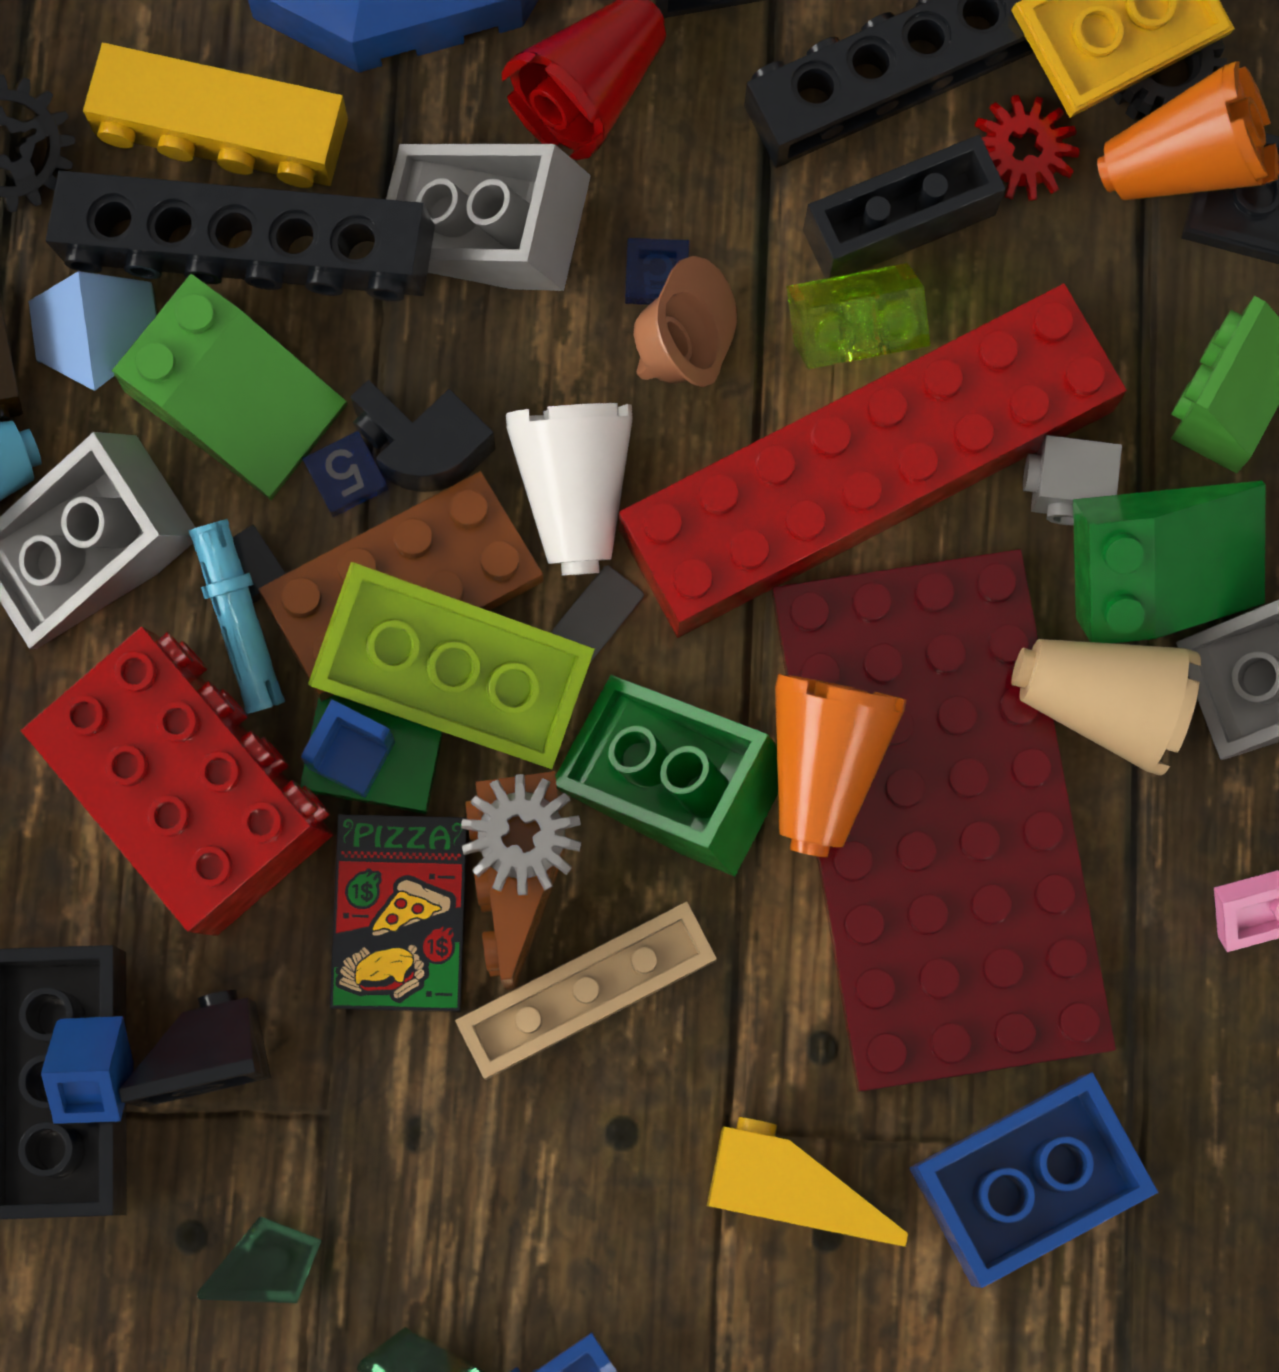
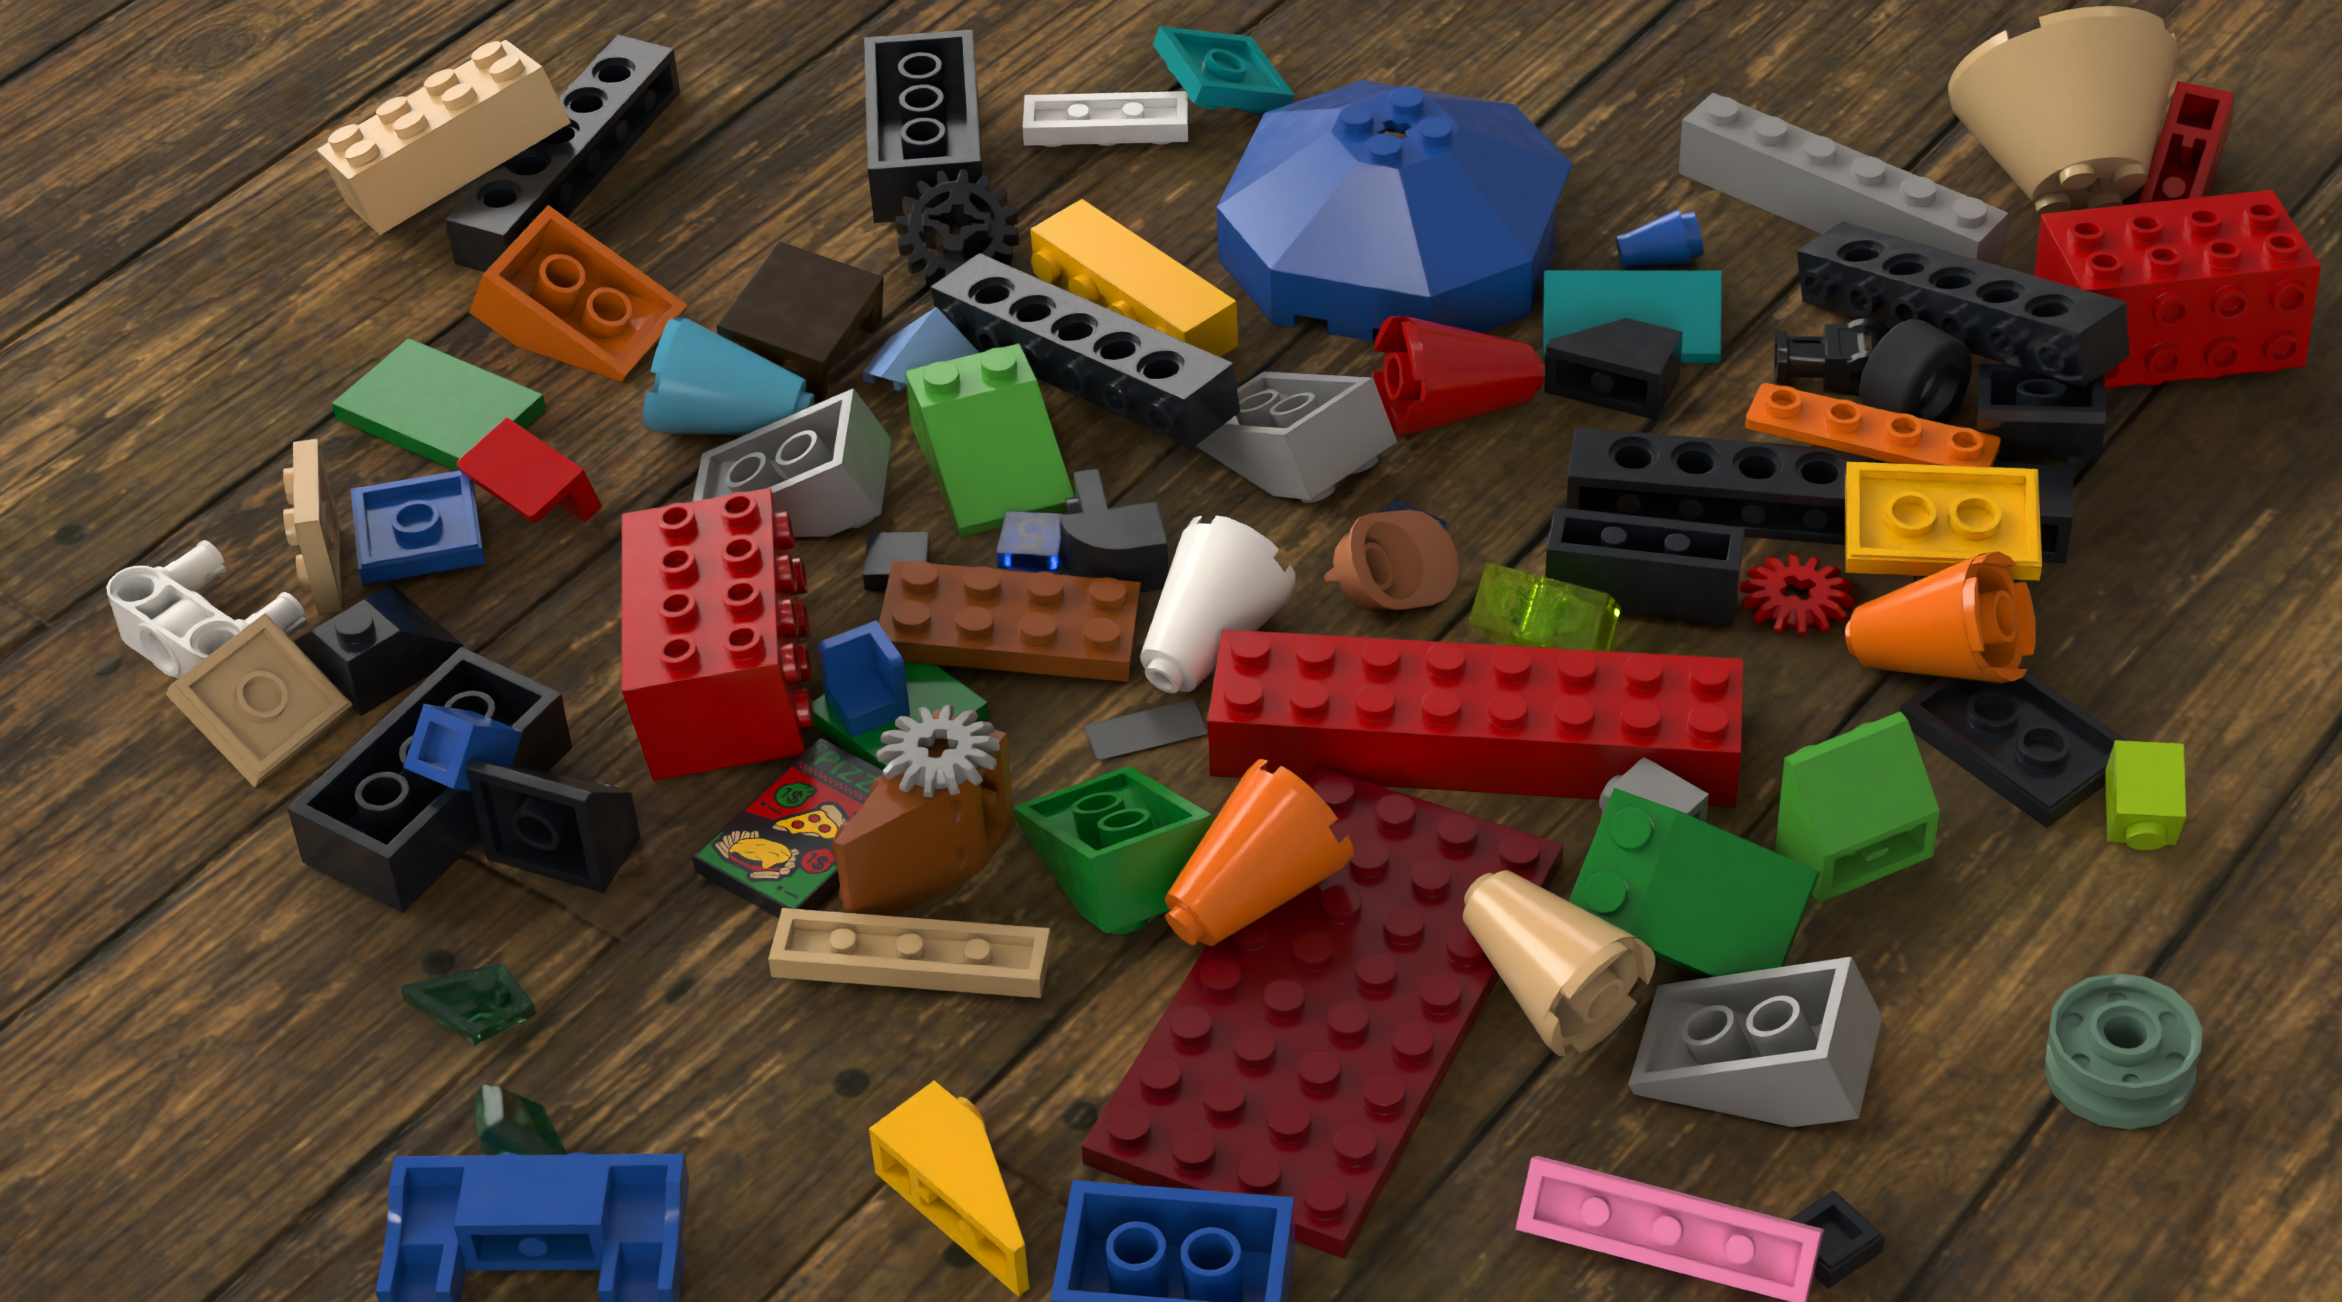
camera: 40 degrees right, 35 degrees down
medium azure pin [188,519,285,714] -> none
lime plate [308,562,595,769] -> none

